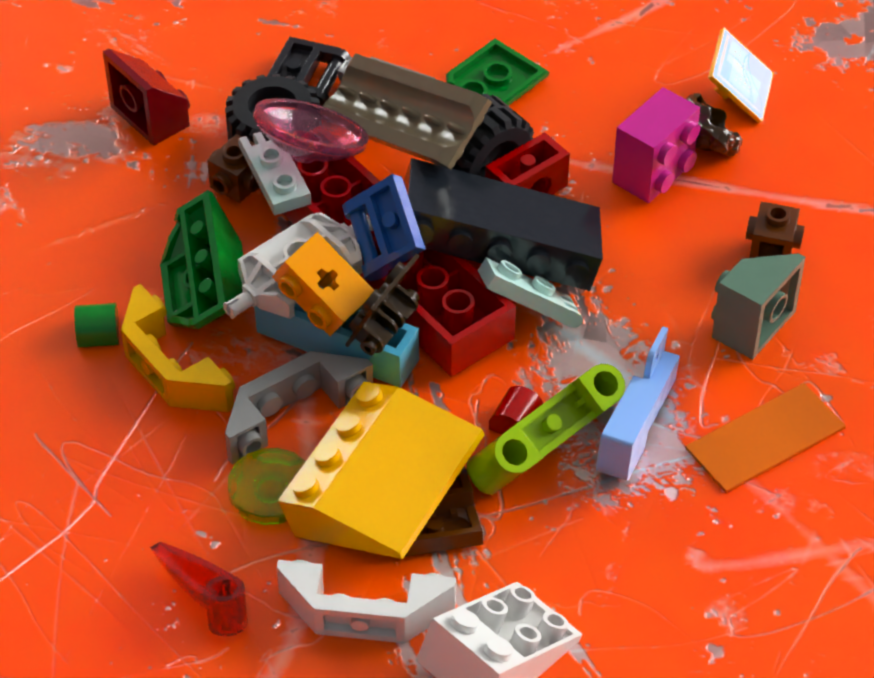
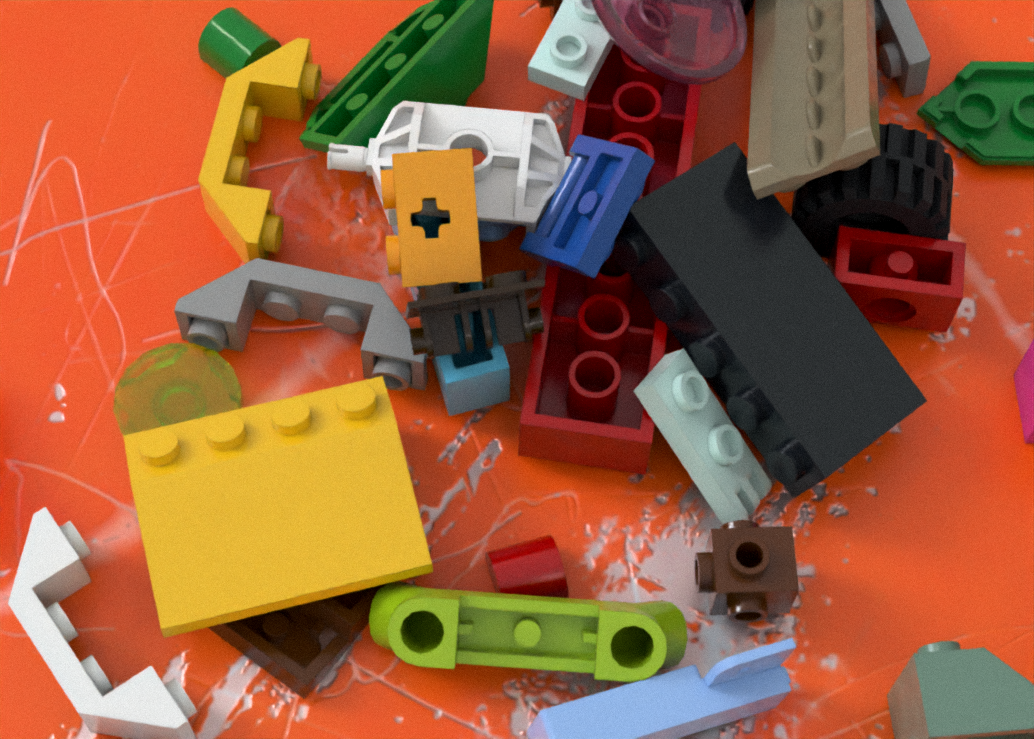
camera: 45 degrees right, 15 degrees up
none -> reddish brown brick [694,520,799,623]

